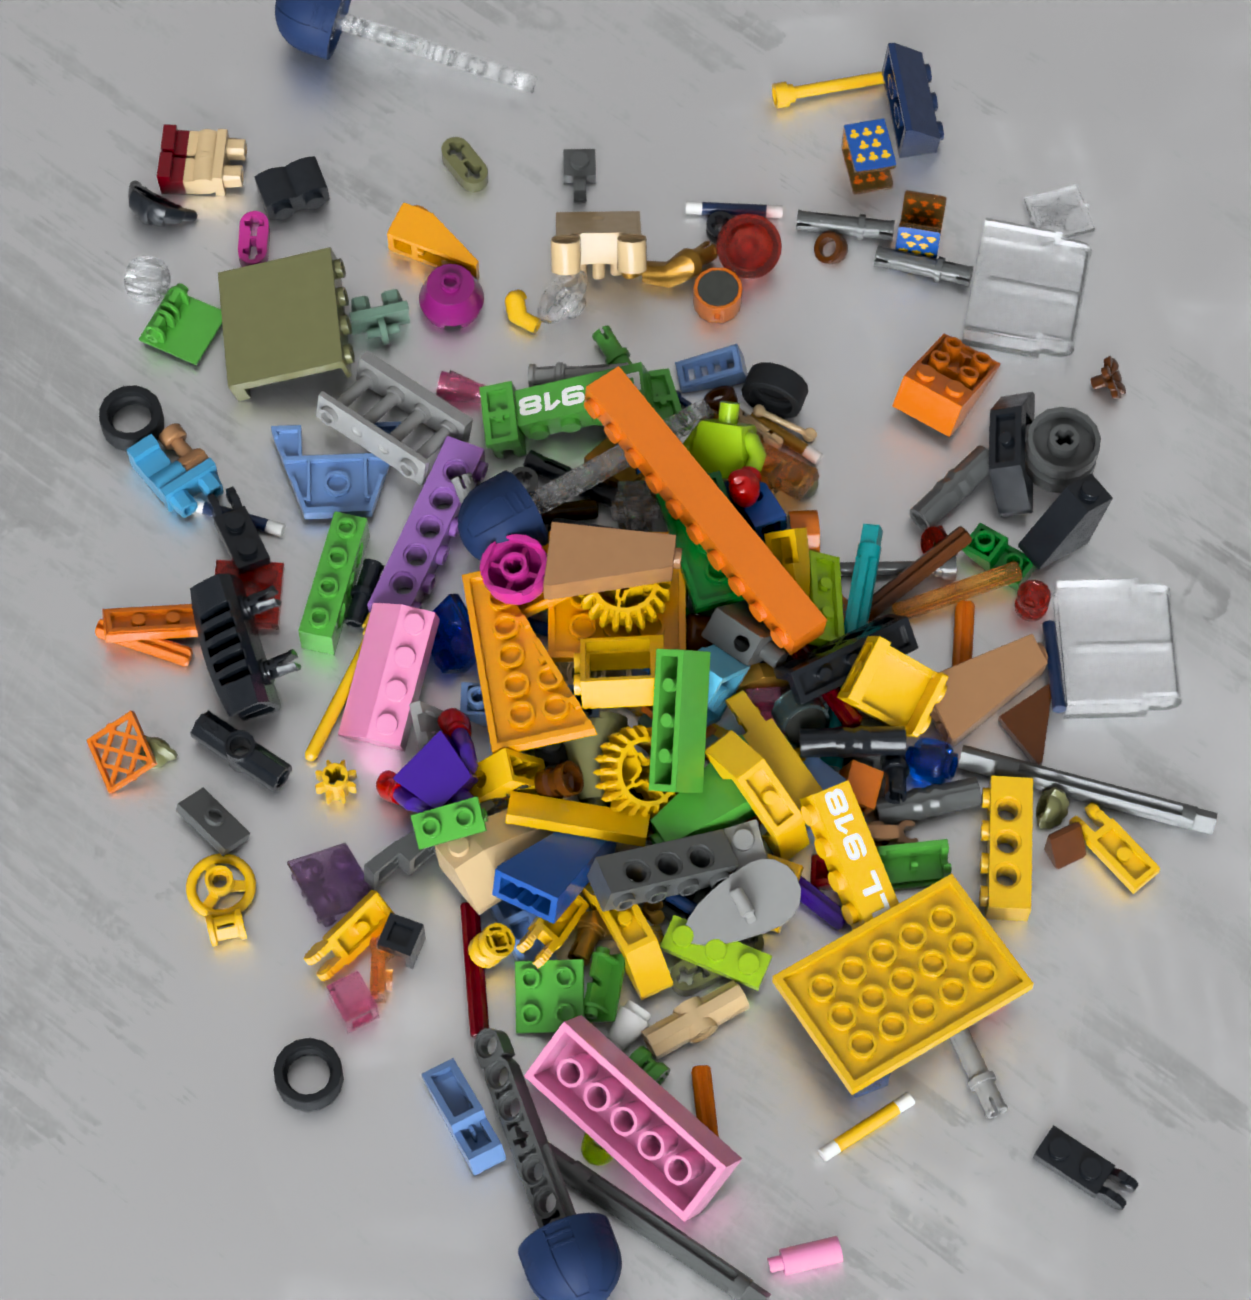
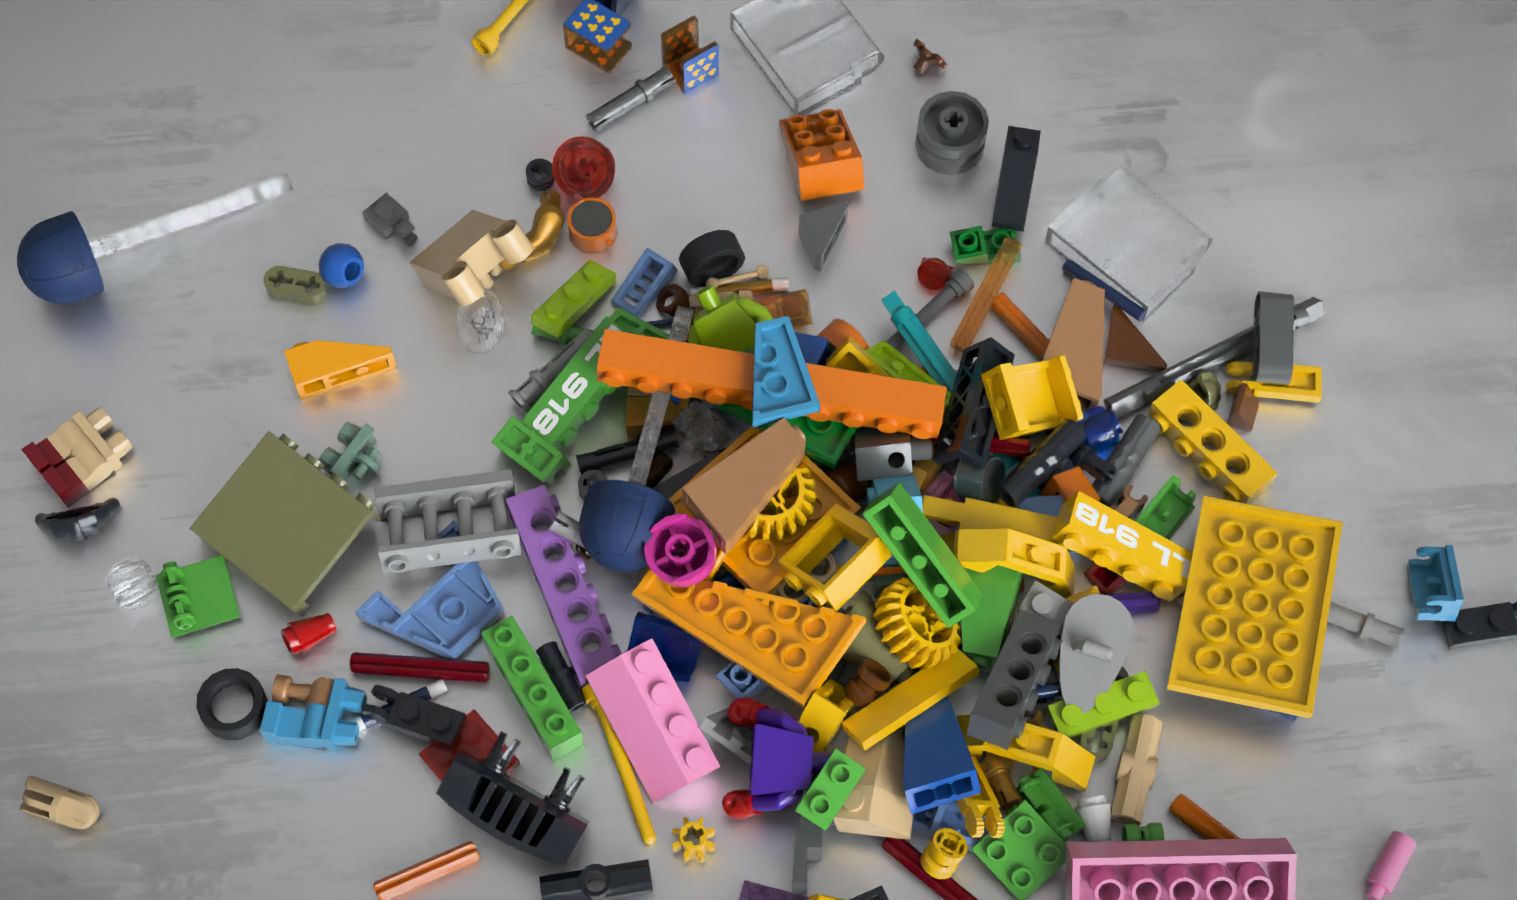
camera: 45 degrees left, 0 degrees up
orange tile [102,604,198,643] -> none
dark pink beam [238,211,270,267] -> none
black brick [254,156,330,220] -> none
magenta cone [419,264,484,329] -> none
clear pink cone [436,370,486,404] -> none
yellow arm [505,289,542,334] -> none
dark blue bar [686,201,783,218] -> none
reddish brown piece [814,231,848,264] -> none
yellow bar [818,1092,915,1162] -> none
reddish brown axle [869,526,972,622] -> none
dark grey pin [874,245,974,287] -> none
dark grey axle [909,445,989,531] -> none
black slope [989,392,1035,517] -> none
clear red wheel [1014,580,1051,622] -> none
none -> red cone [281,613,337,655]
none -> blue piece [318,243,364,289]
none -> dark red axle [349,652,490,682]
none -> lime plate [531,259,616,338]
none -> dark azure wing [752,316,820,428]
none -> dark grey slope [798,202,848,272]
none -> dark grey beam [1253,291,1294,385]
none -> dark azure hinge [1407,545,1464,621]

